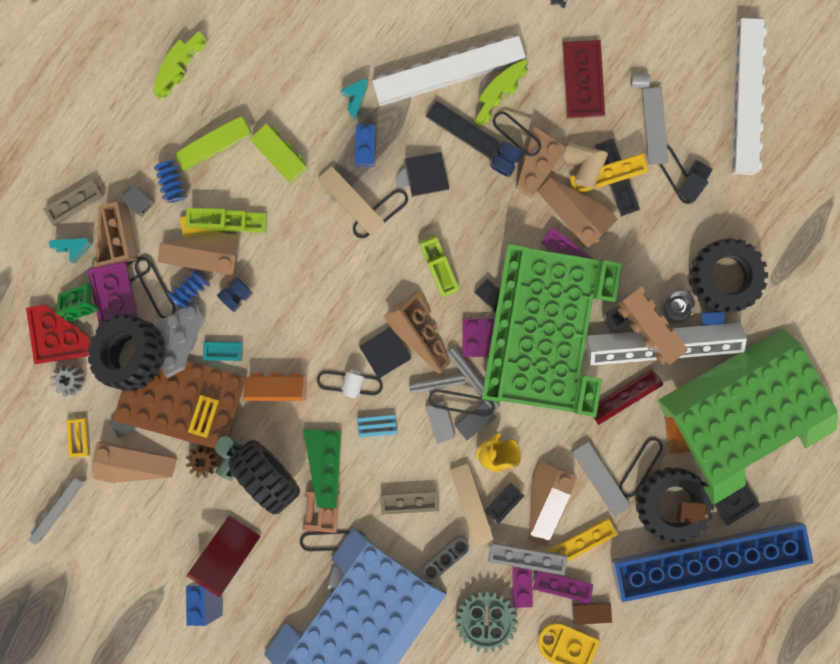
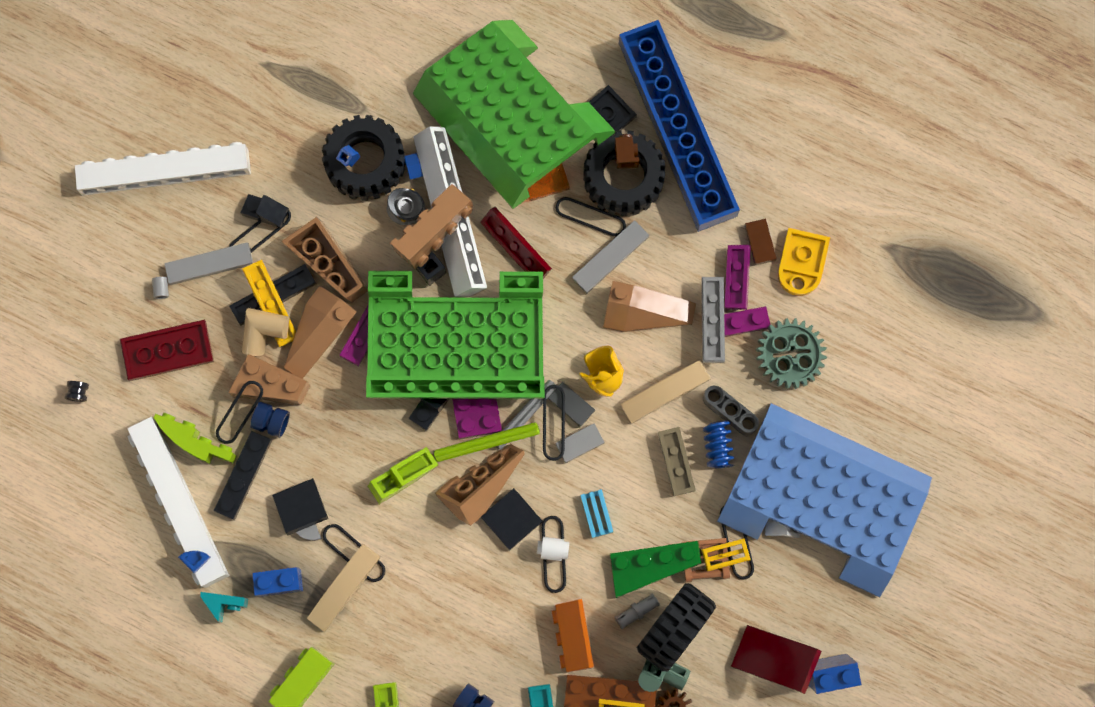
camera: 100 degrees left, 10 degrees down
light grey axle [409,374,465,393] -> none
black plate [484,482,525,524] -> none
yellow tile [545,517,618,562] -> none
none -> blue tile [178,551,211,573]
none -> medium nougat wedge [281,217,368,302]
none -> blue piece [336,145,360,167]
none -> lime axle [434,422,540,462]
none -> light grey pin [615,593,660,629]
none -> yellow tile [701,538,751,572]
none -> blue piece [703,421,735,469]

